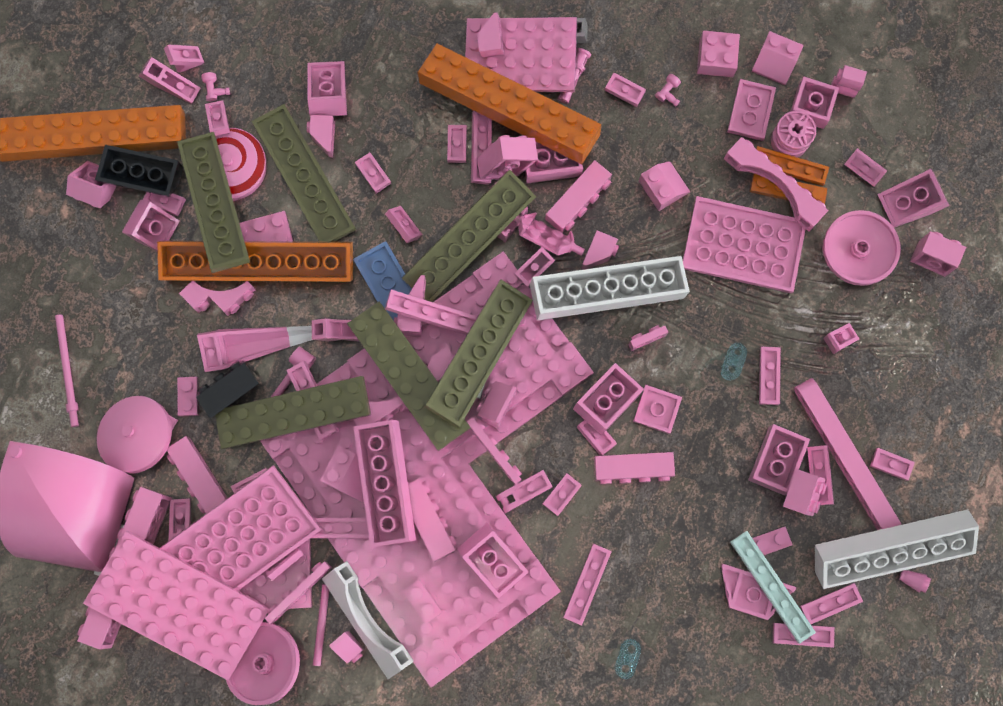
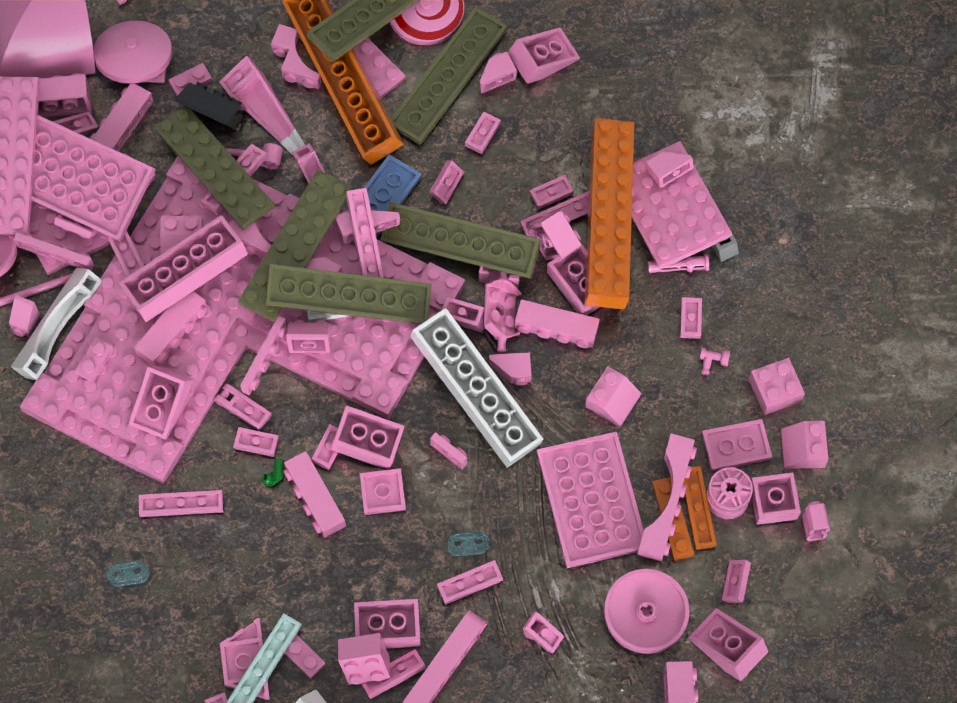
camera: 65 degrees right, 10 degrees down
none -> green arm [262,459,285,486]

